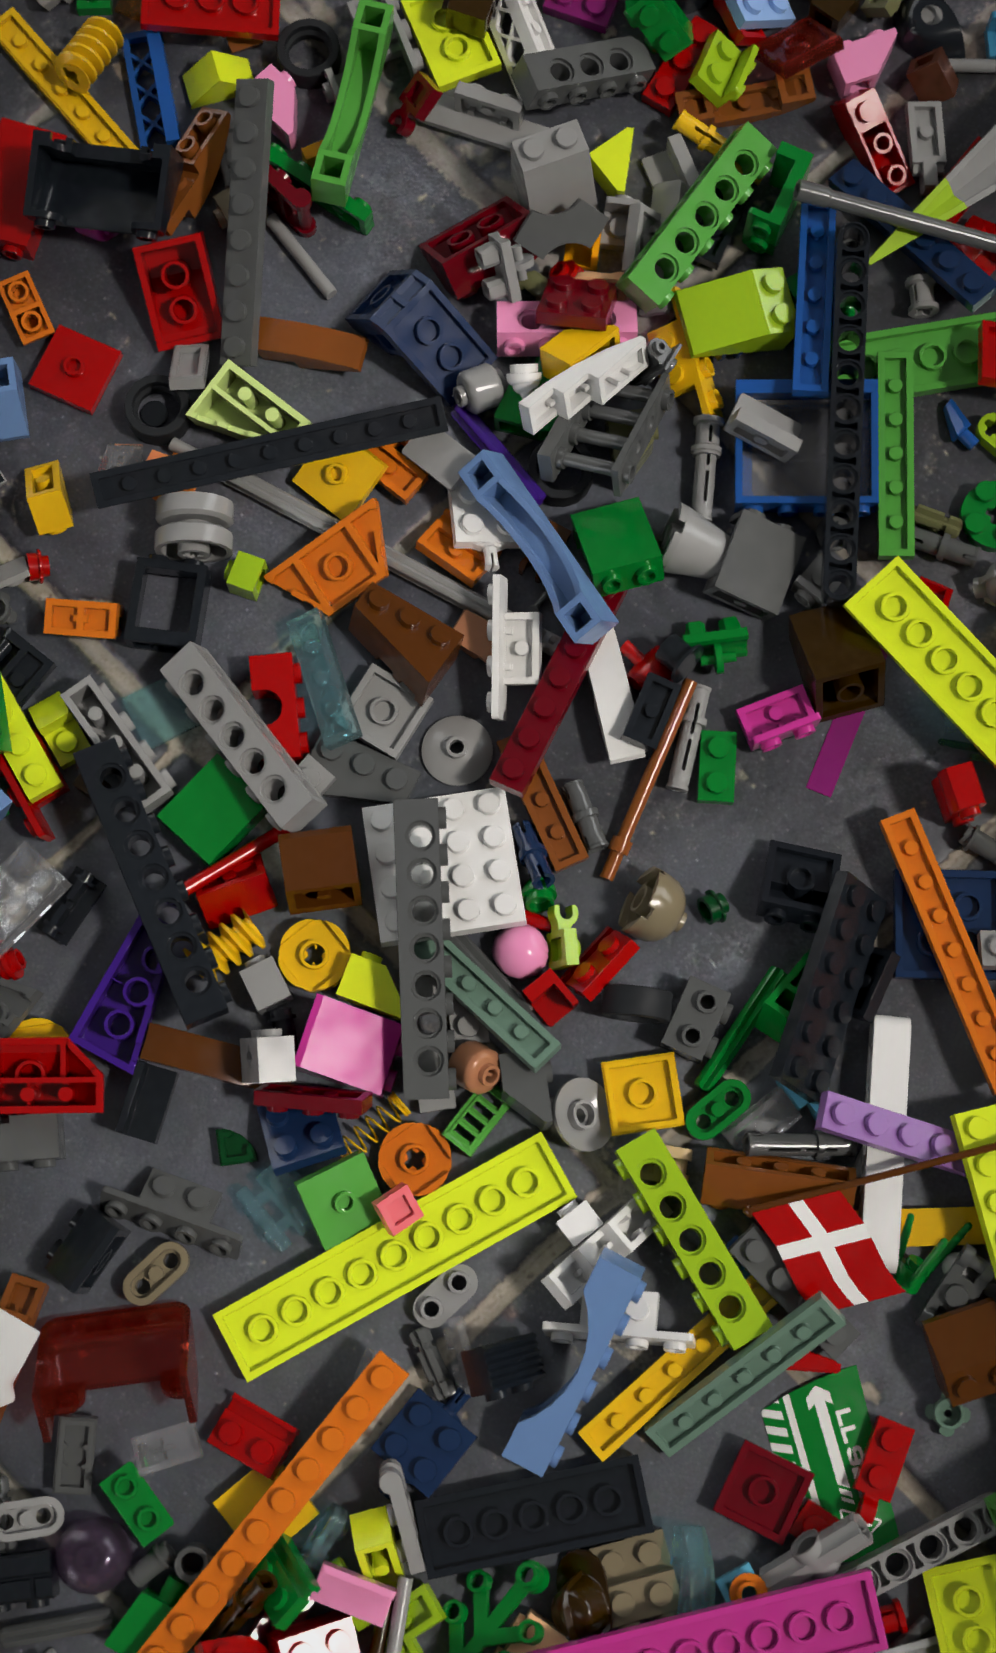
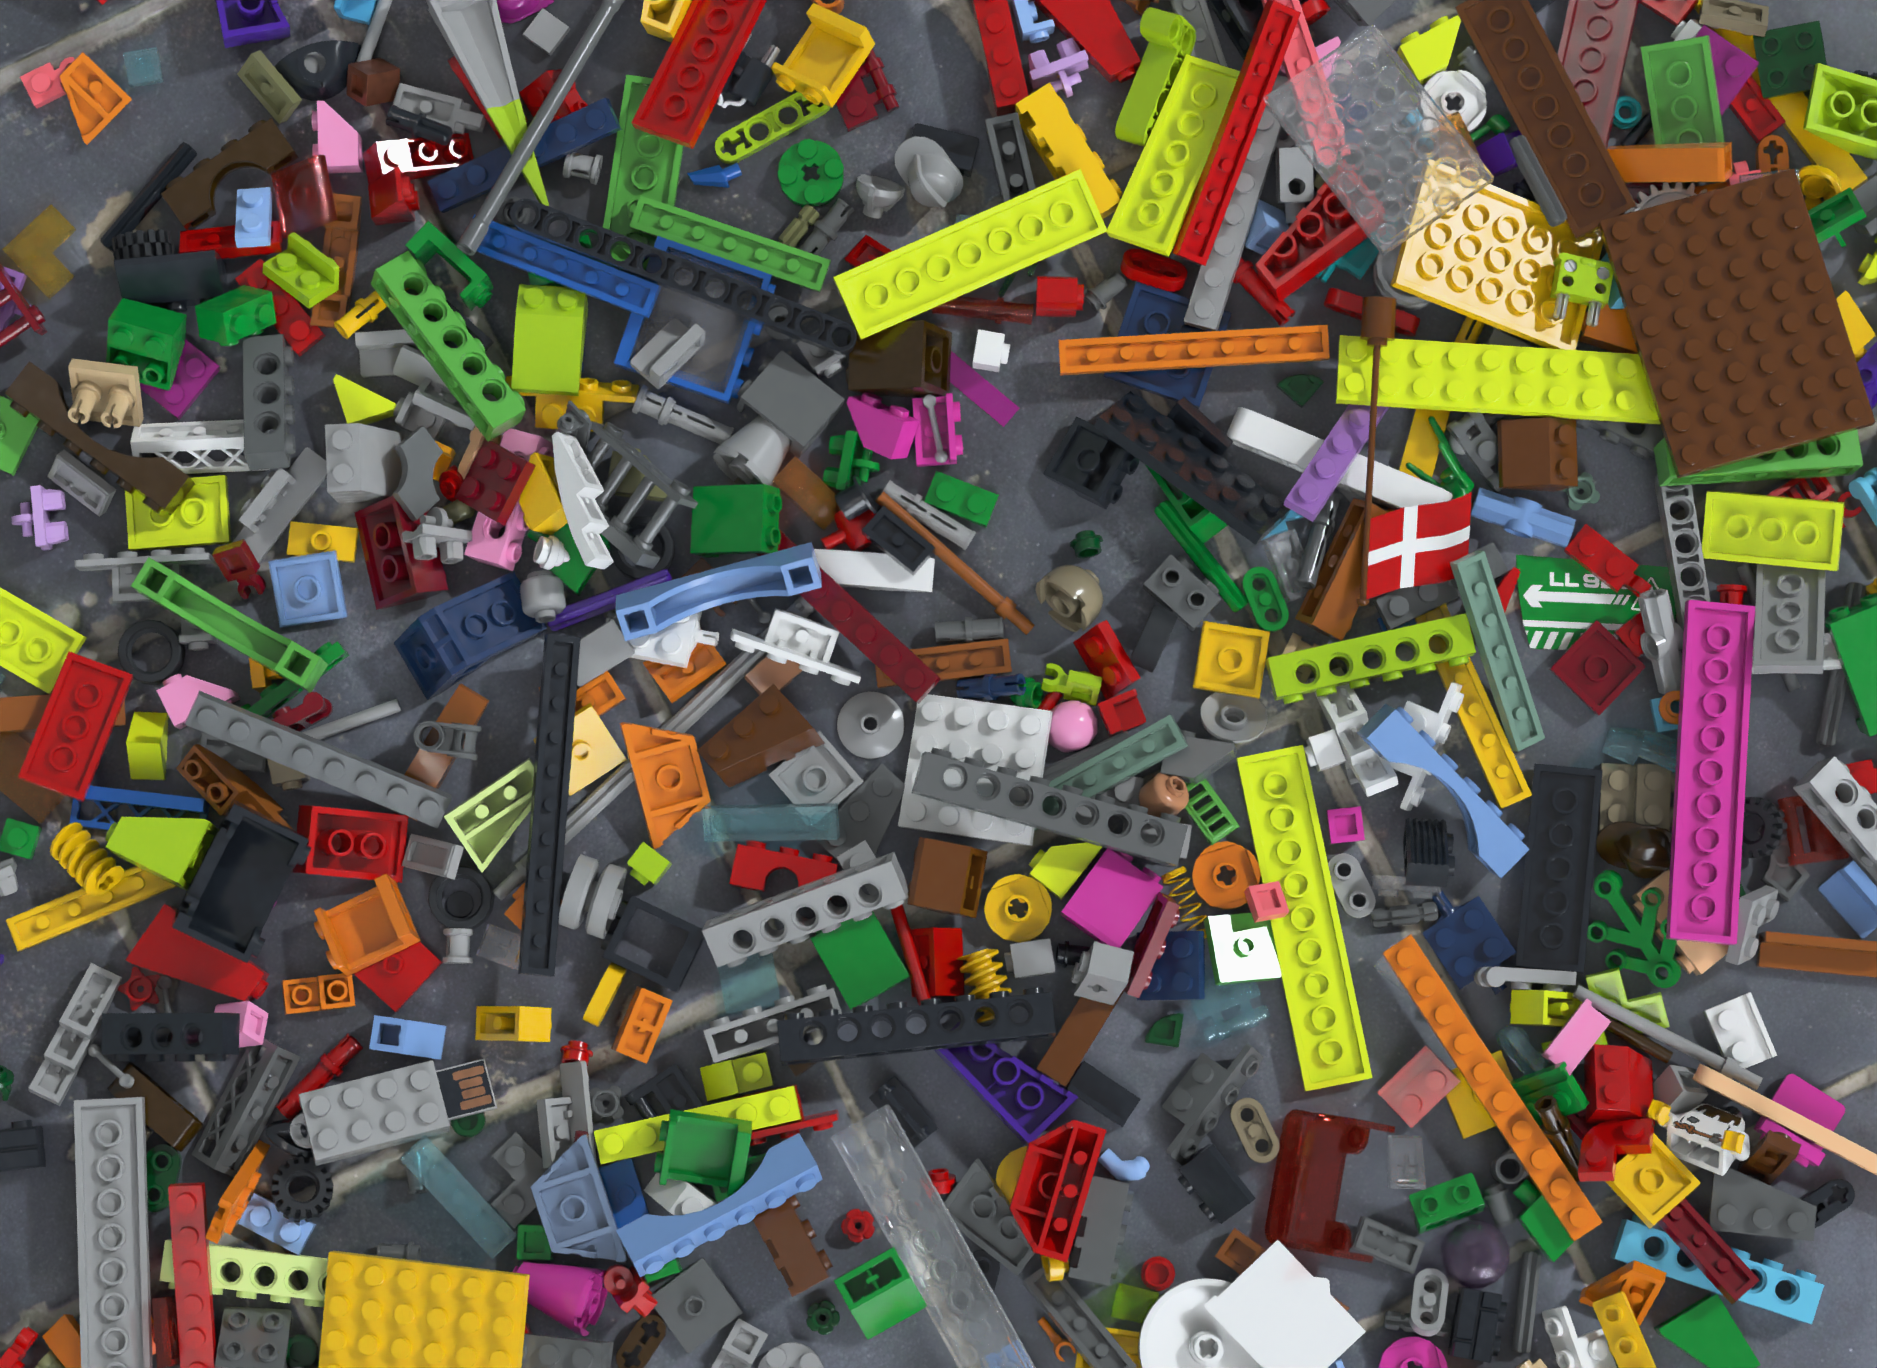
camera: 70 degrees left, 5 degrees up
none -> lime slope [105,816,218,891]
none -> medium blue tile [268,550,348,628]
none -> yellow plate [287,521,359,563]
none -> orange panel [314,874,421,976]
none -> red slope [368,167,420,225]
none -> black axle [386,105,453,146]
none -> dark grey piece [413,721,482,760]
none -> light grey bush [442,928,473,964]
none -> yellow beam [583,962,627,1027]
none -> clear orange slope [773,456,841,531]
none -> dark pink slope [846,392,920,459]
none -> light grey hinge [923,394,948,463]
none -> clear red pin [932,296,1034,325]
none -> white plate [973,329,1010,372]
none -> light blue arm [1098,1148,1150,1181]
none -> dark green tile [1276,374,1324,408]
none -> dark pink plate [1326,806,1365,844]
none -> medium blue piece [1470,488,1576,548]

